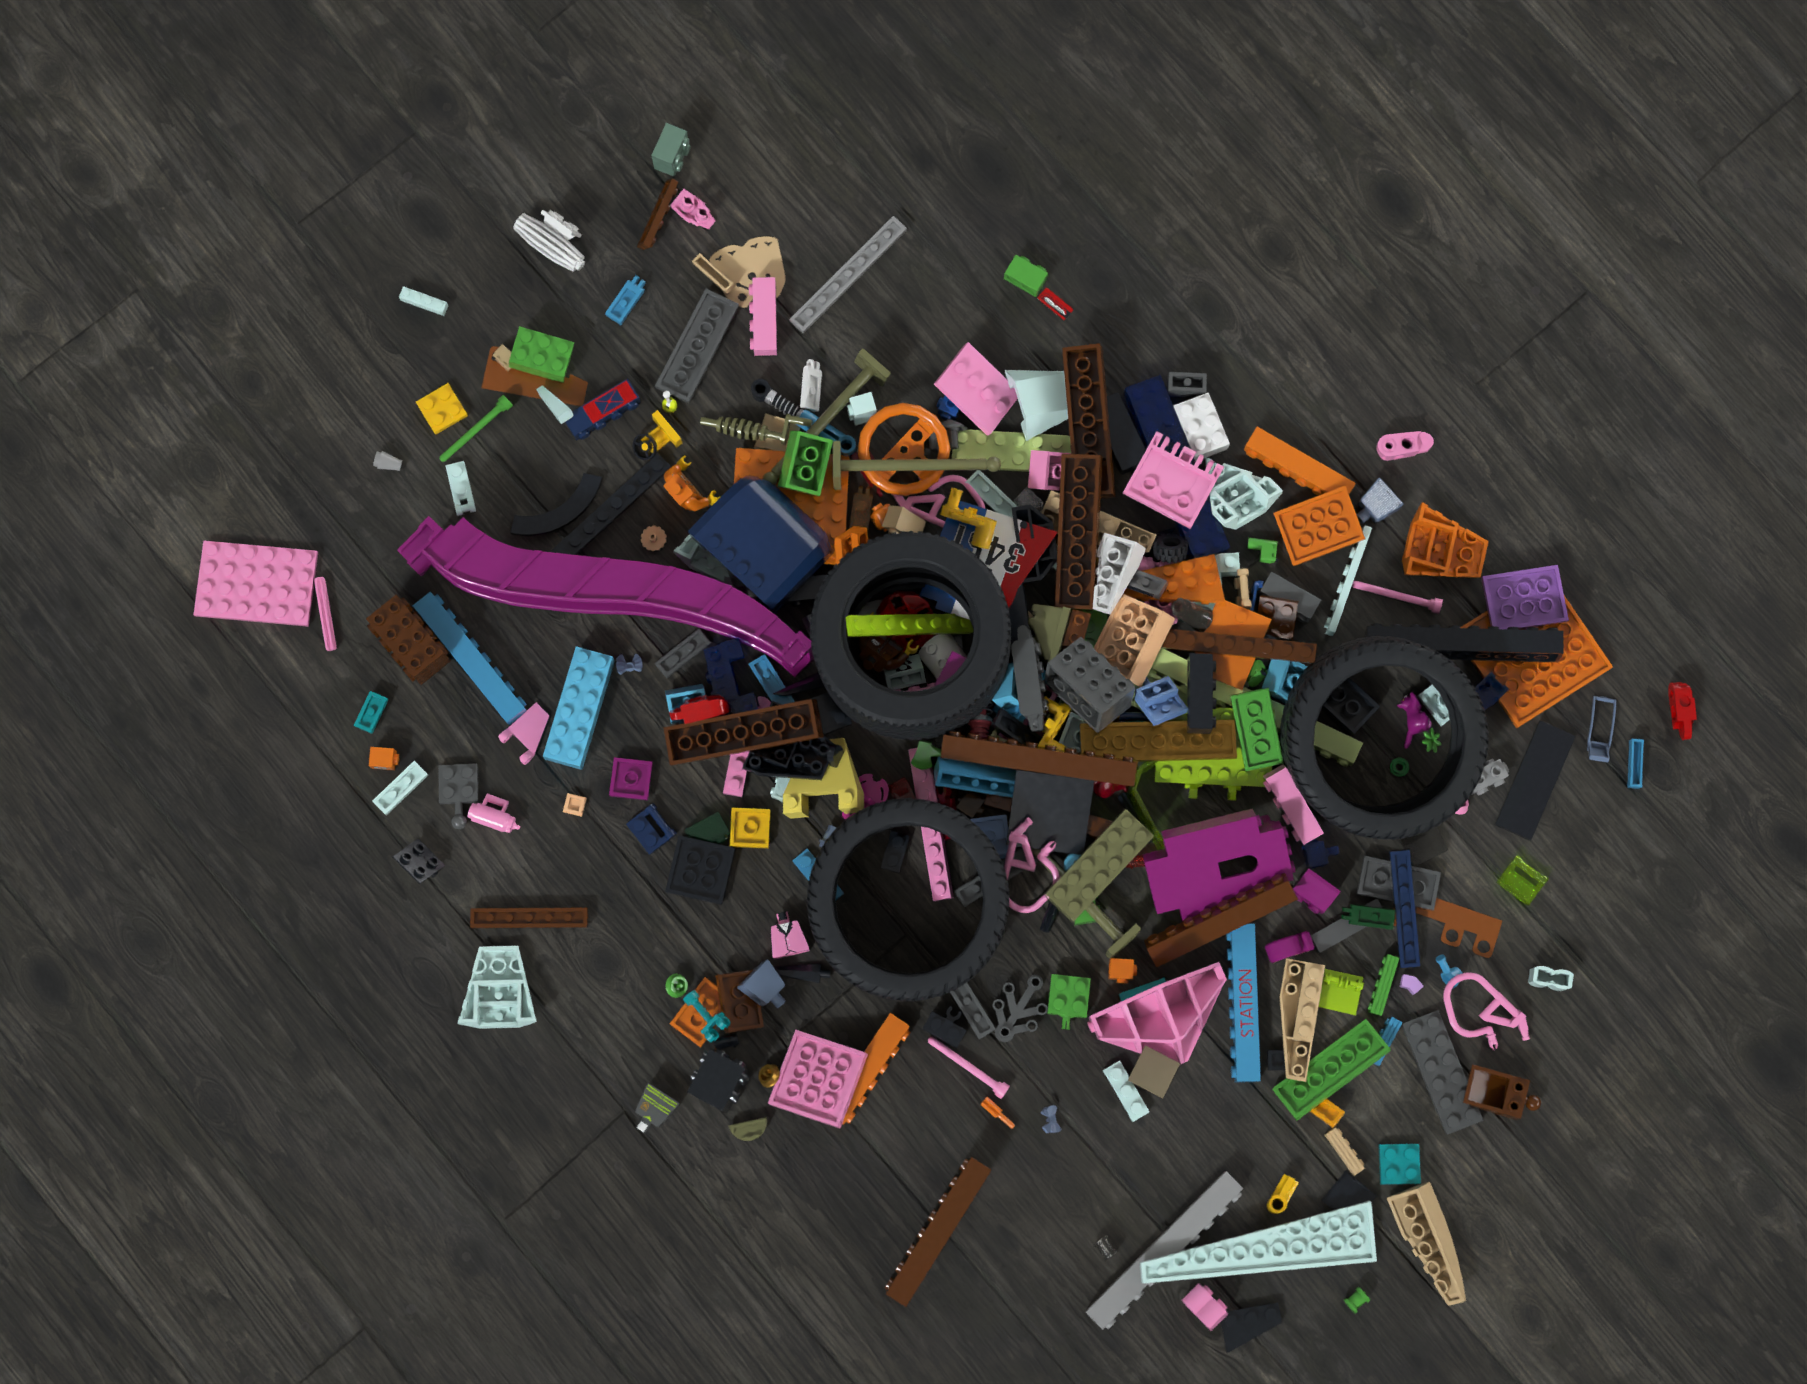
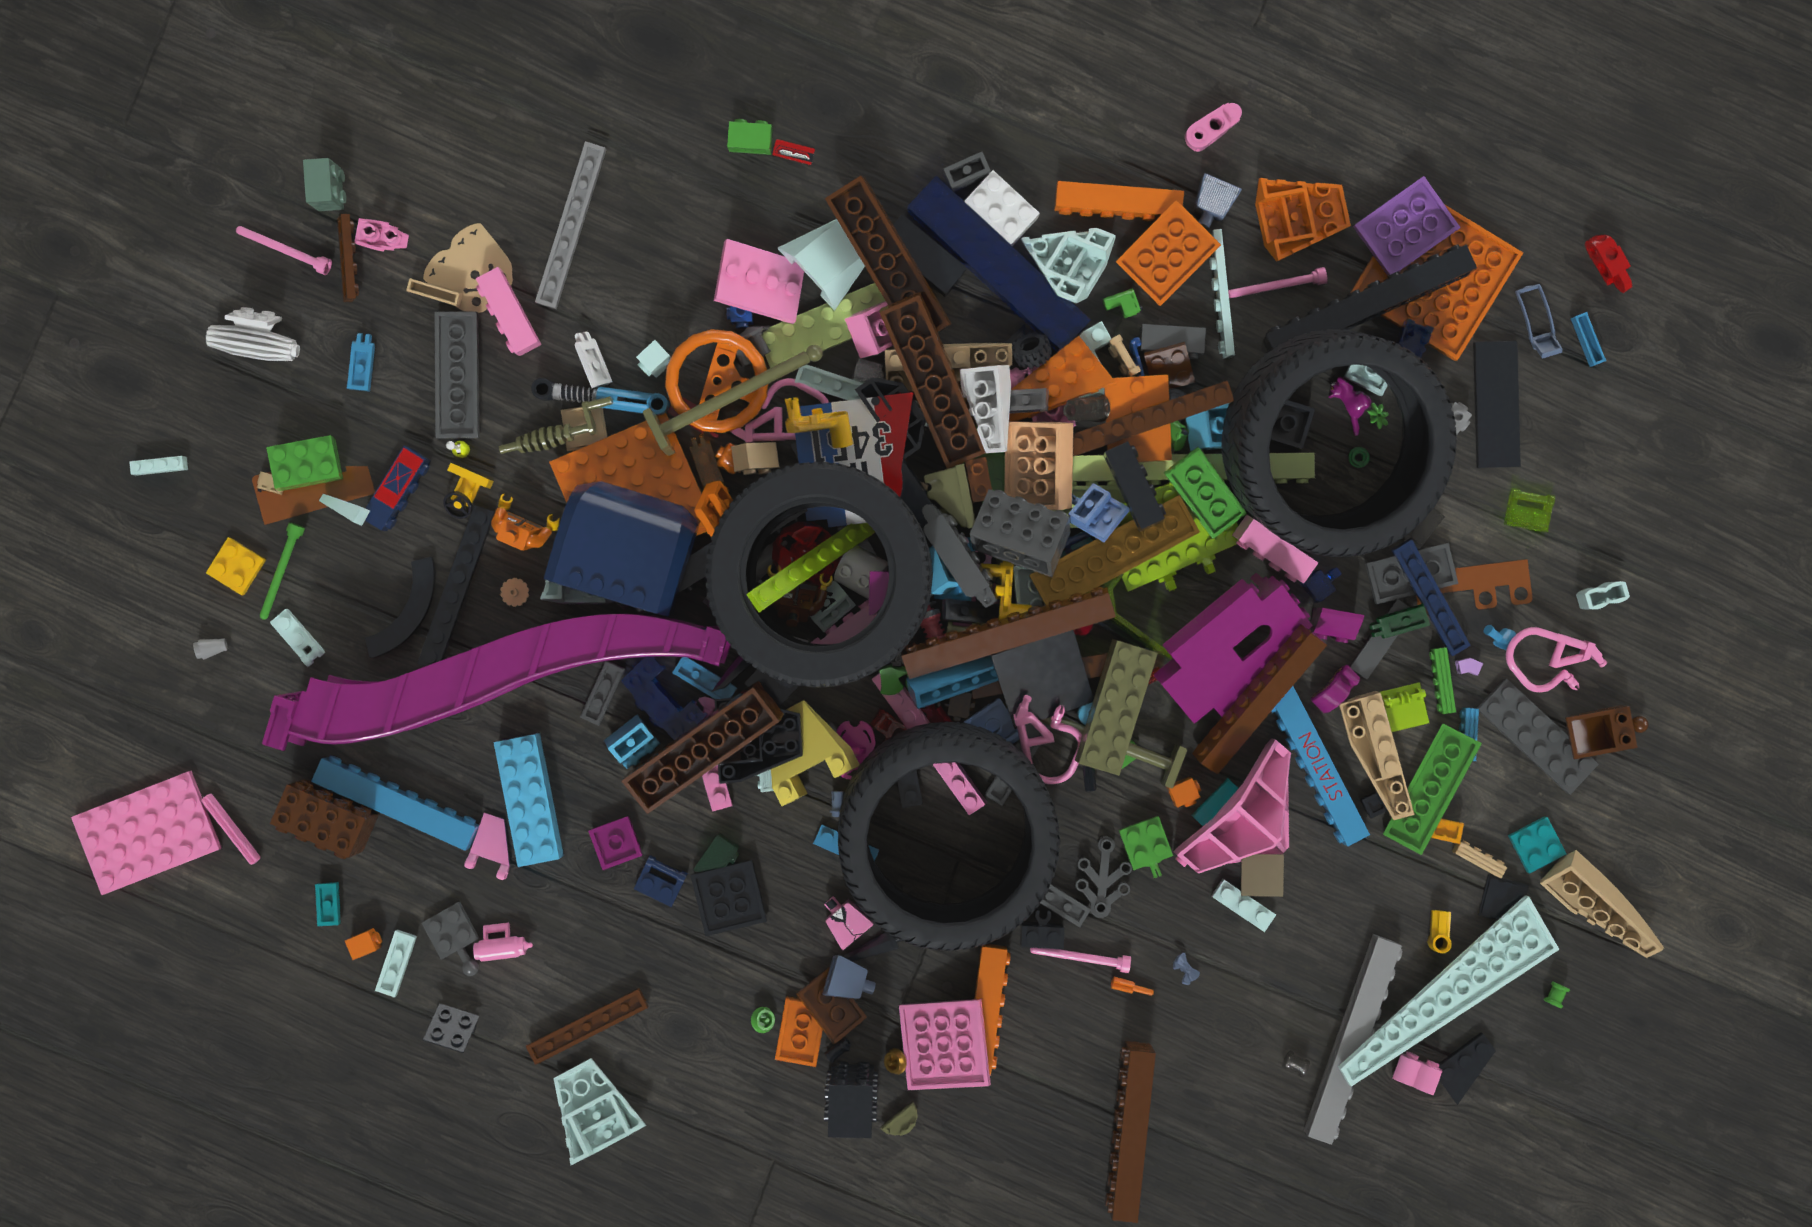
camera: 25 degrees left, 10 degrees up
light nougat tile [563,793,587,817] -> none
sand blue piece [616,654,643,675] -> none
dark grey torso [635,1083,680,1133] -> none
red piece [669,695,730,724] -> none
teal bar [683,990,731,1043] -> none
yellow plate [730,808,771,849] -> none
olive piece [763,348,891,485] -> none
bright green brick [777,431,833,496] -> none
black tile [827,744,844,768] -> none
bright pink hinge [1123,431,1224,529] -> none
none -> bright pink piece [236,226,332,275]

